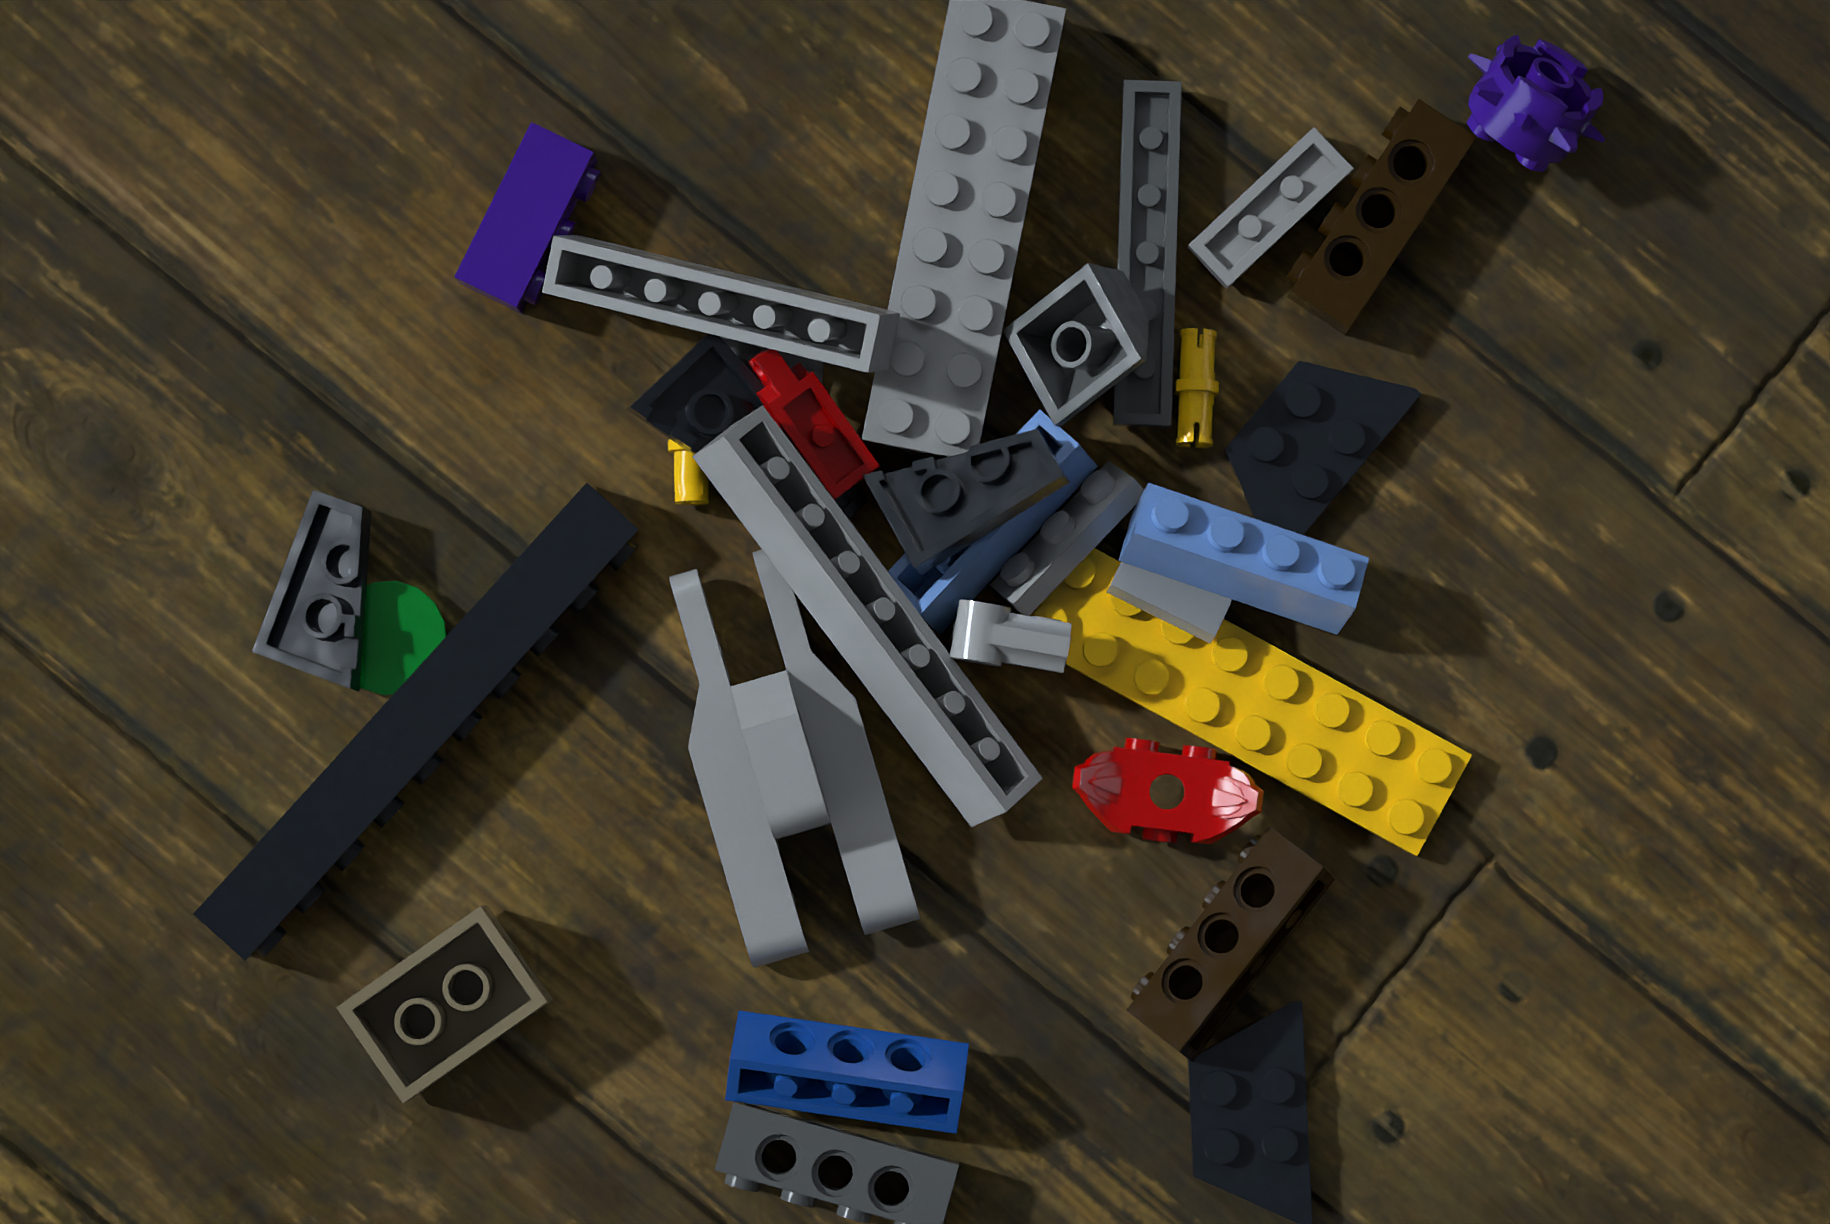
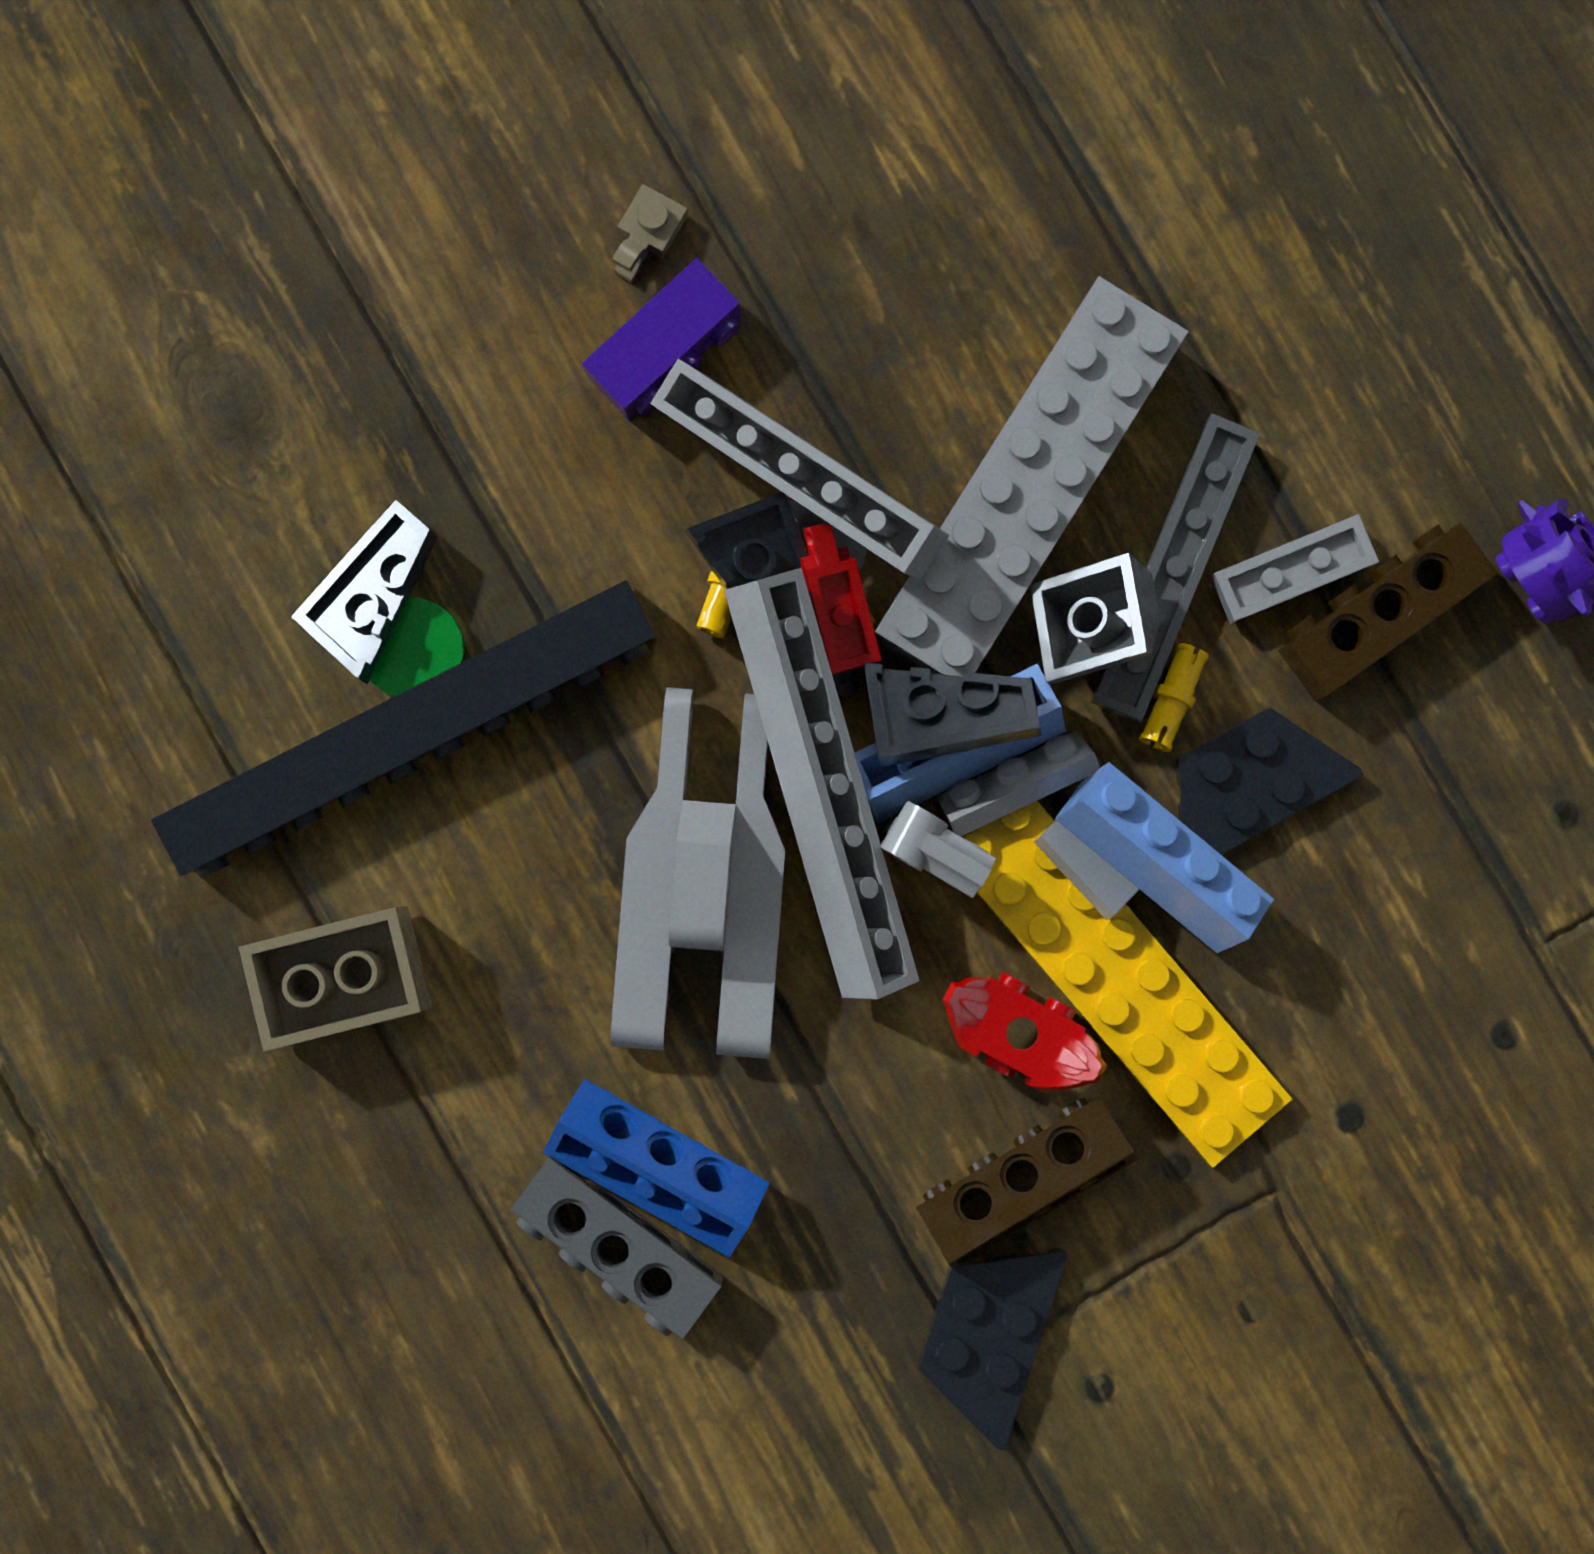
camera: 20 degrees right, 0 degrees up
none -> dark tan plate [612,184,688,283]

